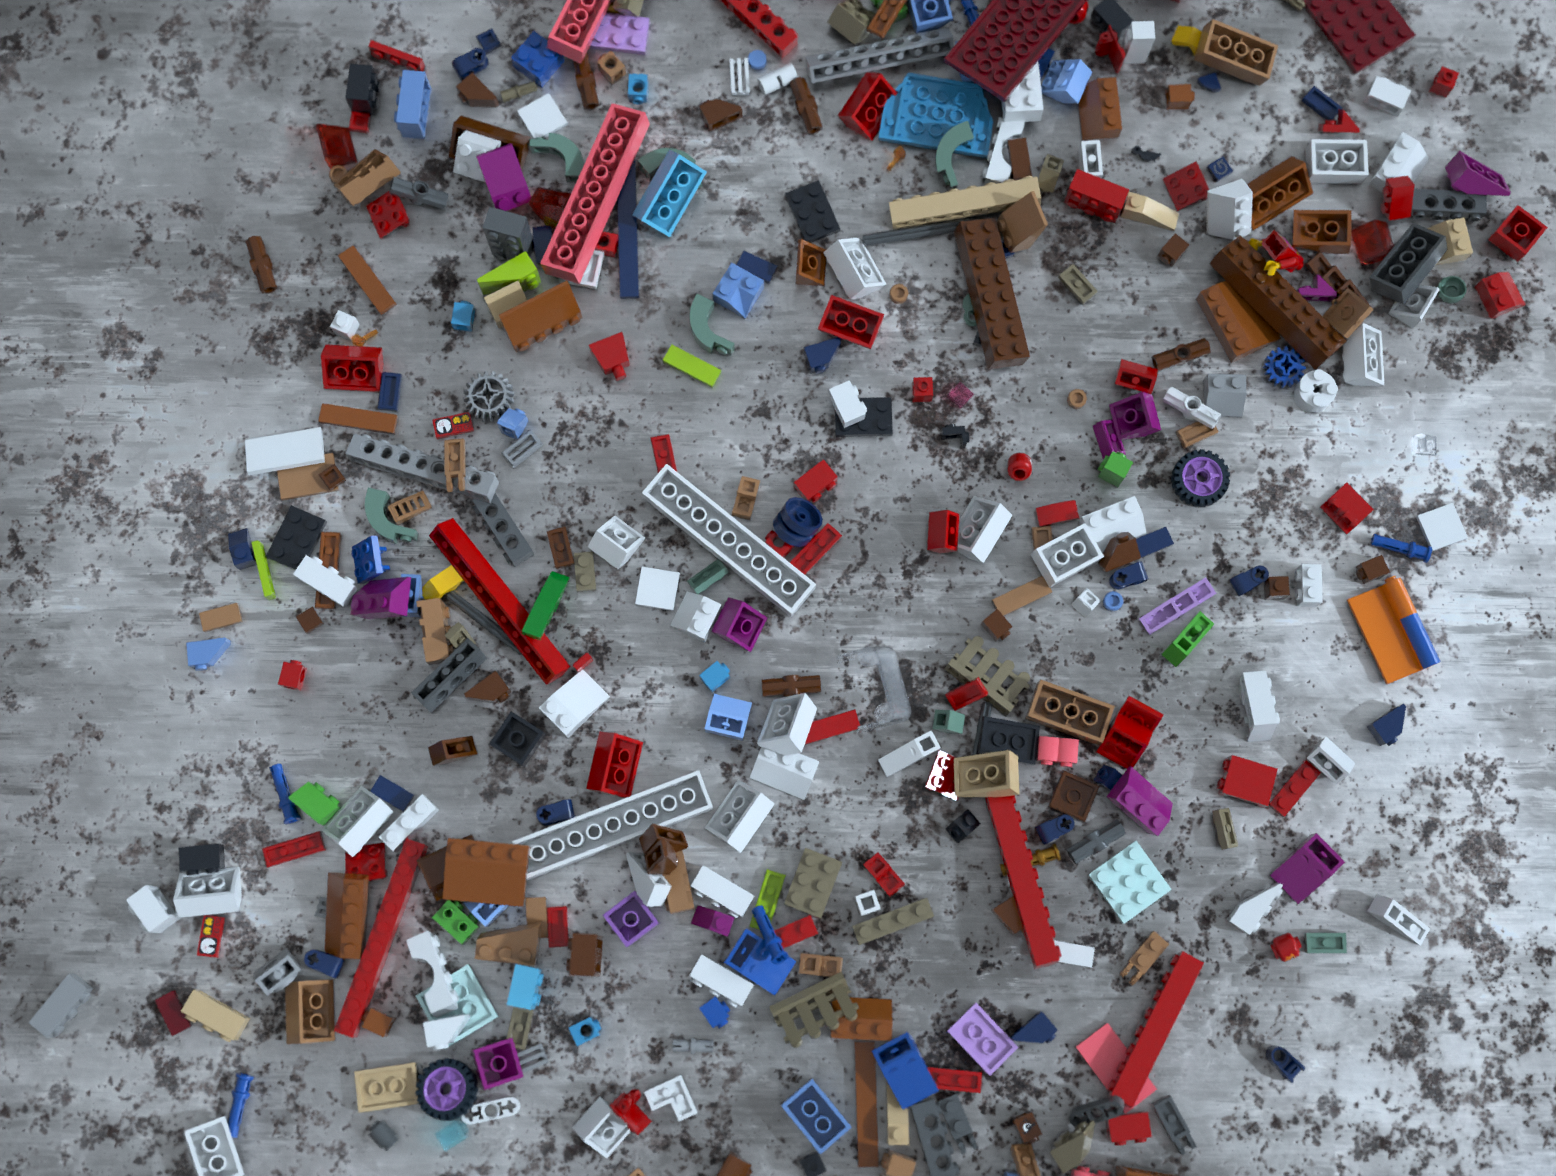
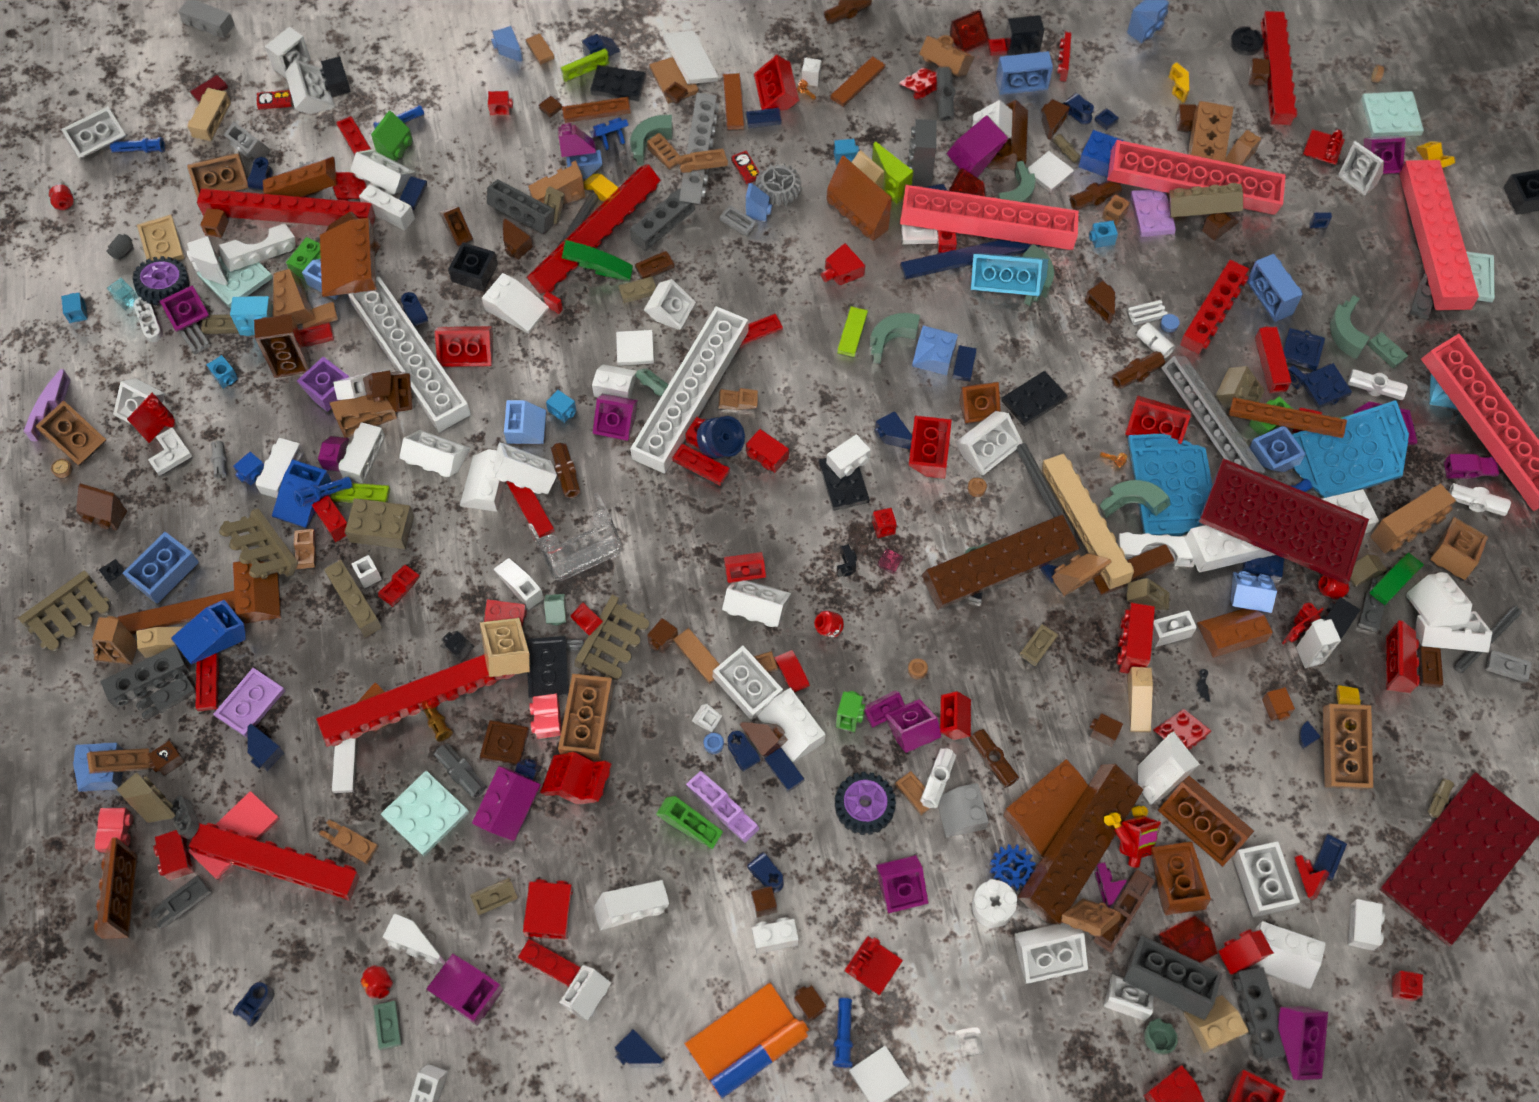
camera: 80 degrees right, 15 degrees down
white brick [293,555,358,608] -> none
dark blue piece [1035,815,1075,845] -> none
dark blue tile [1207,156,1233,182] -> none
none -> magenta slope [876,855,929,914]

